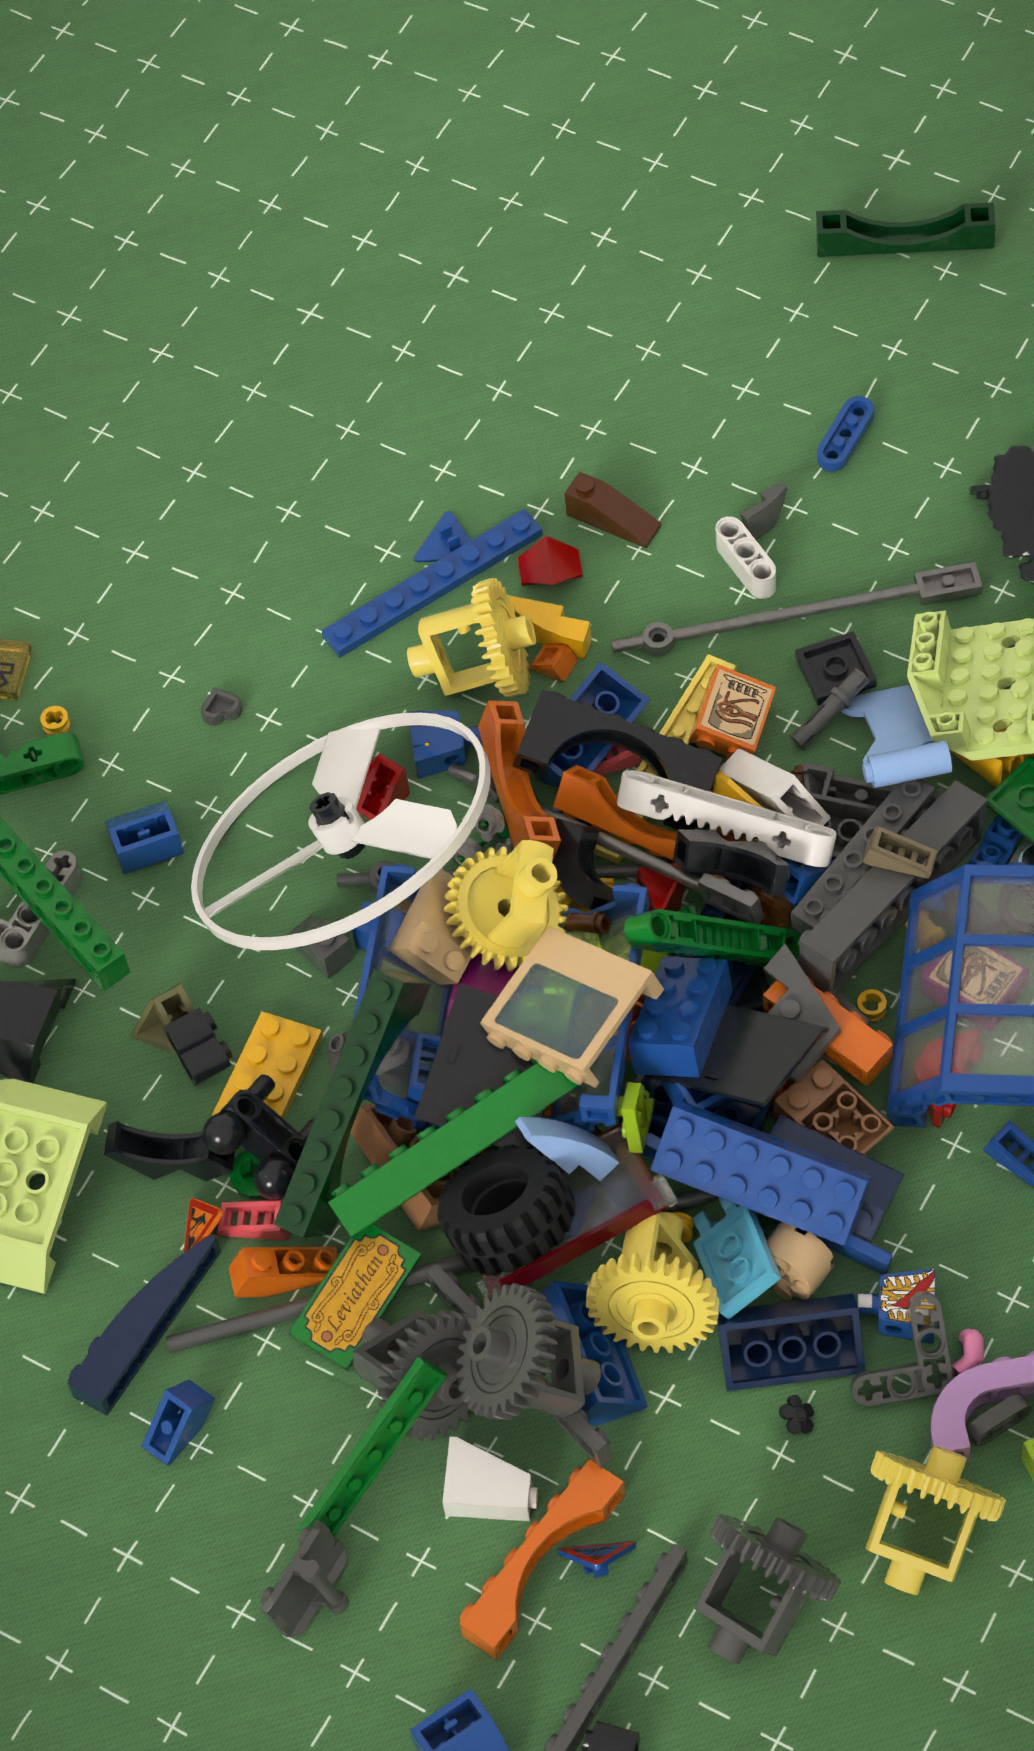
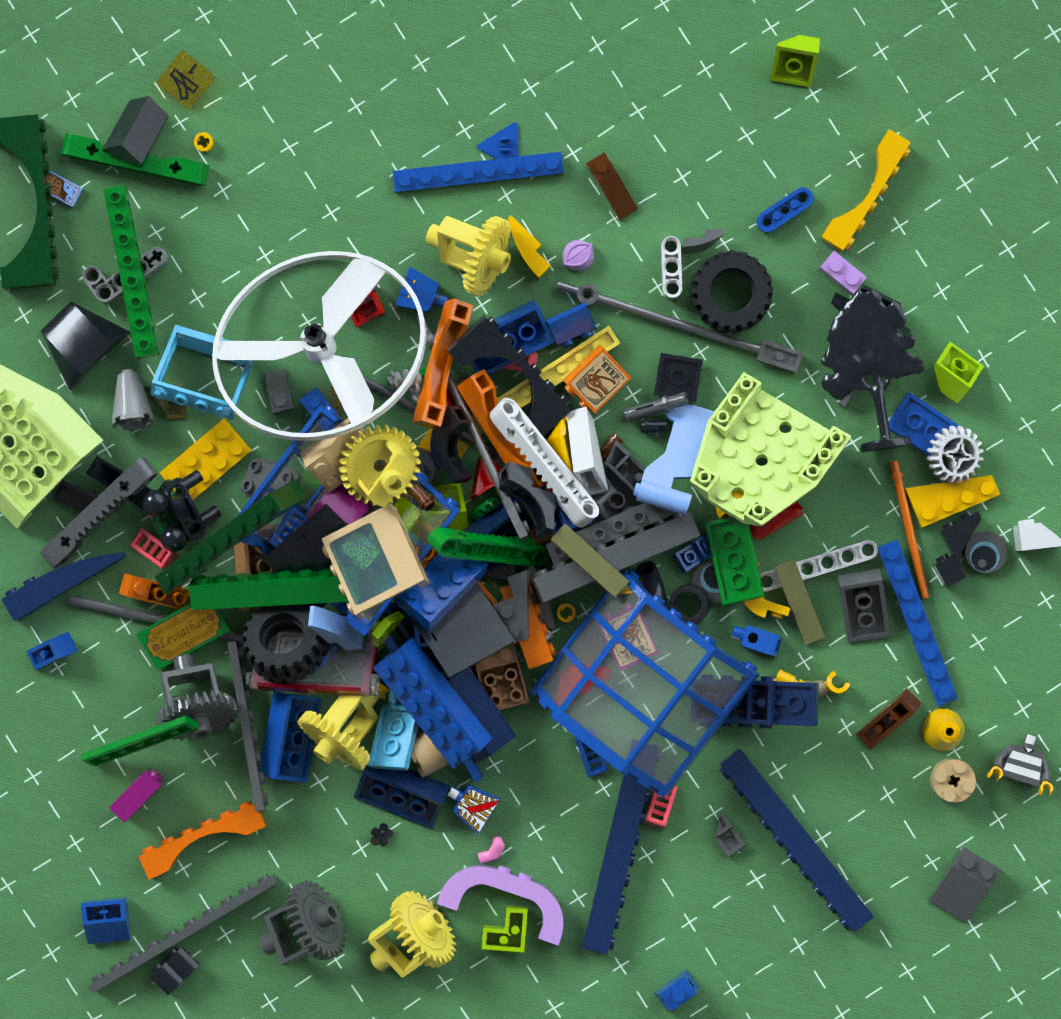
camera: 25 degrees right, 30 degrees up
blue slope [105,801,184,874] -> none
black brick [163,1007,233,1086] -> none
piece [183,1197,224,1253] -> none
dark grey tile [201,688,242,726] -> none
dark grey shield [261,1520,349,1637] -> none
white slope [442,1437,538,1521] -> none
dark grey piece [456,1283,601,1421] -> none
red slope [518,535,583,586] -> none
orange slope [530,644,578,682] -> none
blue piece [558,1541,636,1578] -> none
dark green arch [816,202,996,257] -> none
dark grey beam [850,1291,953,1406] -> none
dark tan slope [862,825,938,879] -> none
dark grey beam [966,1393,1032,1446] -> none
none -> dark grey gear [40,457,158,569]
none -> black panel [54,480,99,511]
none -> magenta brick [109,769,165,823]
none -> light grey cone [111,369,155,430]
none -> medium azure window [150,325,255,420]
none -> blue slope [547,302,596,348]
none -> olive tile [550,524,629,598]
none -> lavender hat [562,240,594,272]
none -> black pin [640,418,667,435]
none -> black tyre [691,250,773,333]
none -> lime slope [769,35,820,88]
none -> lavender brick [818,251,867,296]
none -> yellow arch [820,129,911,252]

